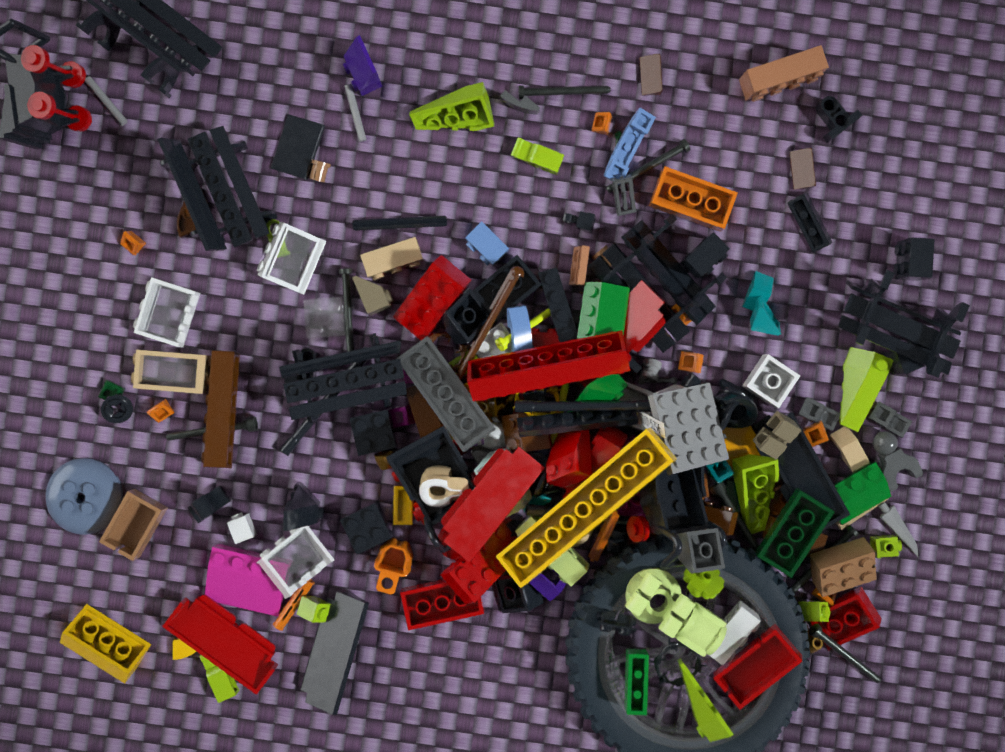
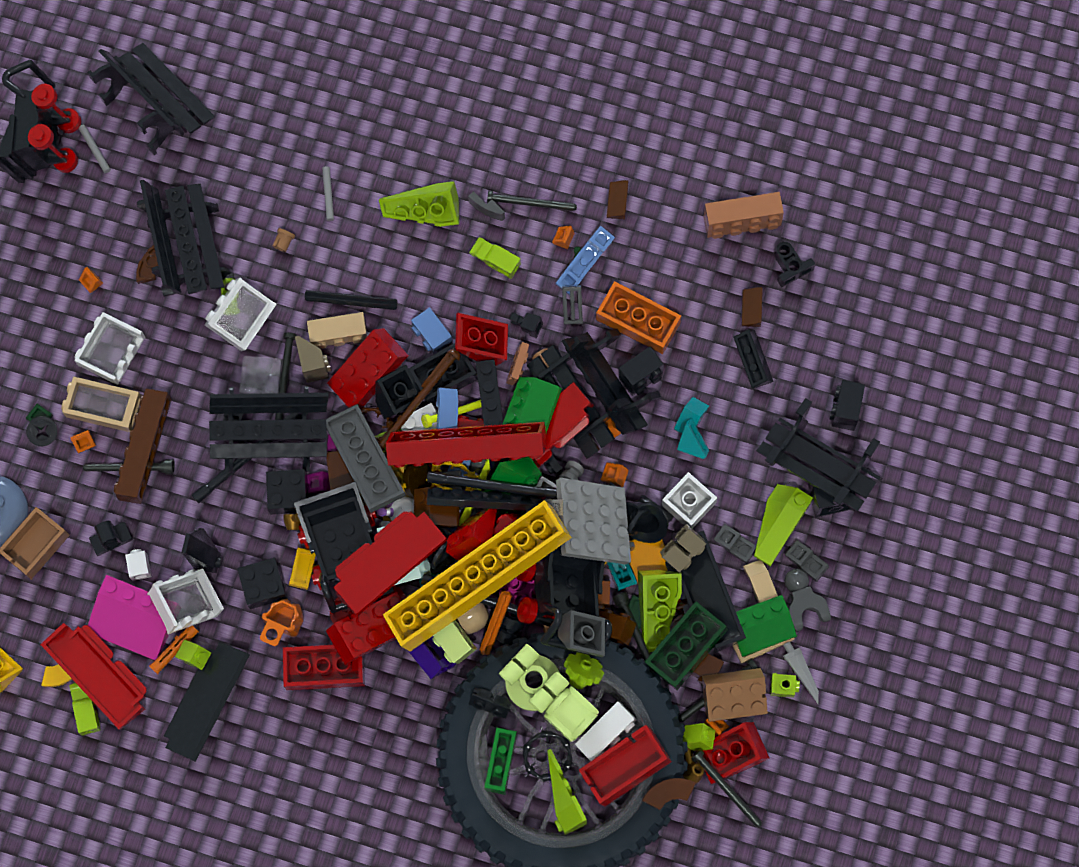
camera: 10 degrees right, 15 degrees down
black piece [271,114,325,181] -> none
dark purple slope [343,35,383,96] -> none
tan piece [419,465,469,507] -> none
black slope [493,572,544,613] -> none
pearl dark grey bar [606,139,691,193] -> none
orange slope [803,420,829,447] -> none
none -> red slope [455,313,508,366]
none -> reddish brown tile [641,778,696,810]

